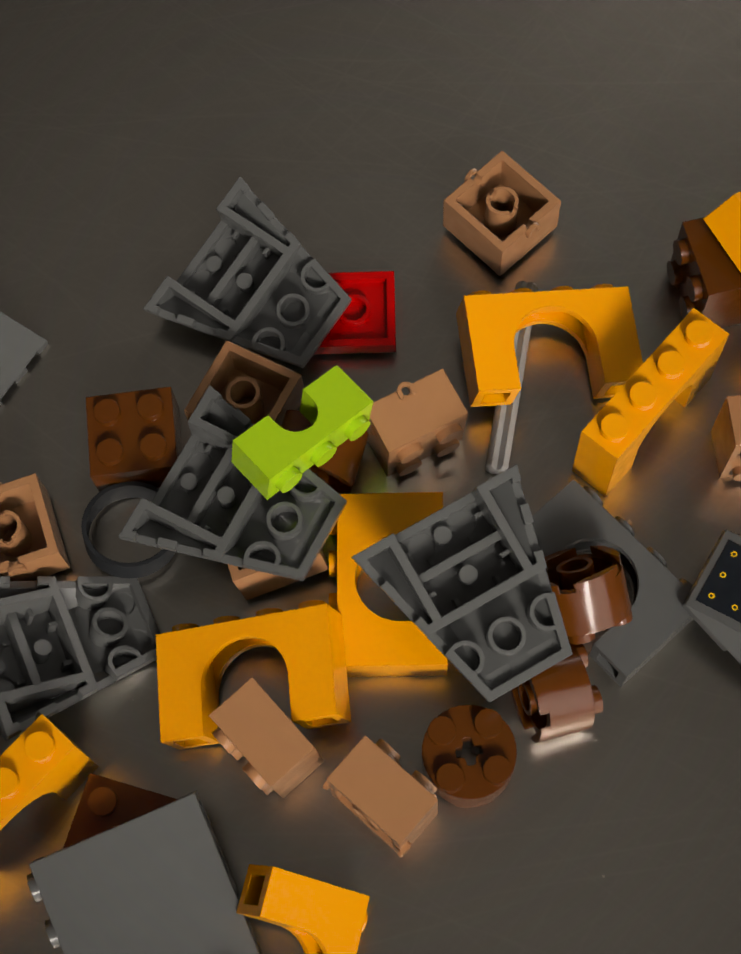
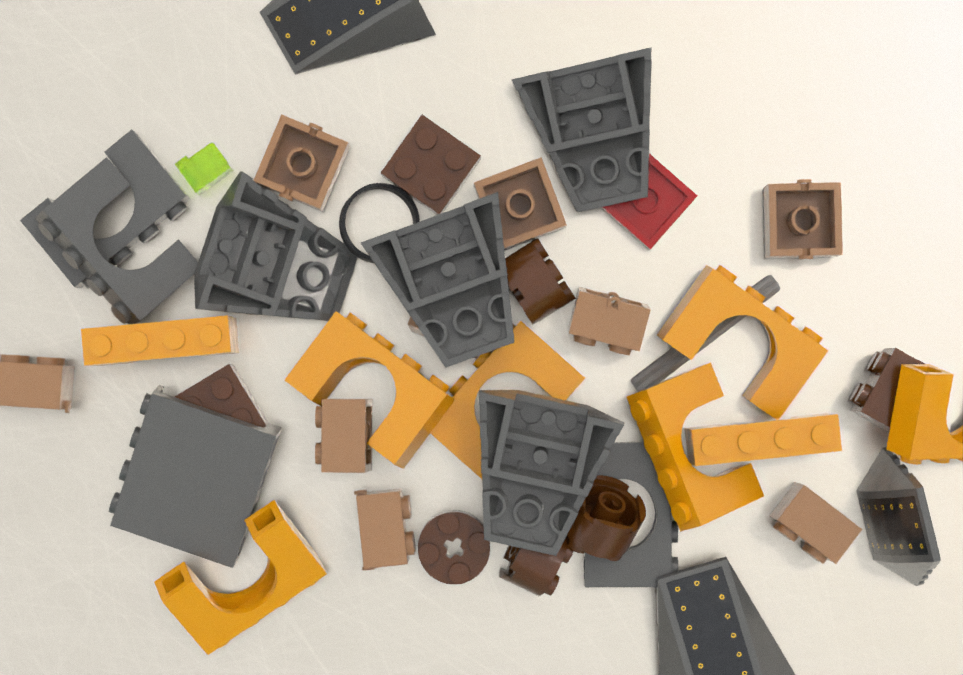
camera: 35 degrees right, 20 degrees up
lime arch [231,365,373,500] -> none
none -> light orange arch [626,362,764,532]

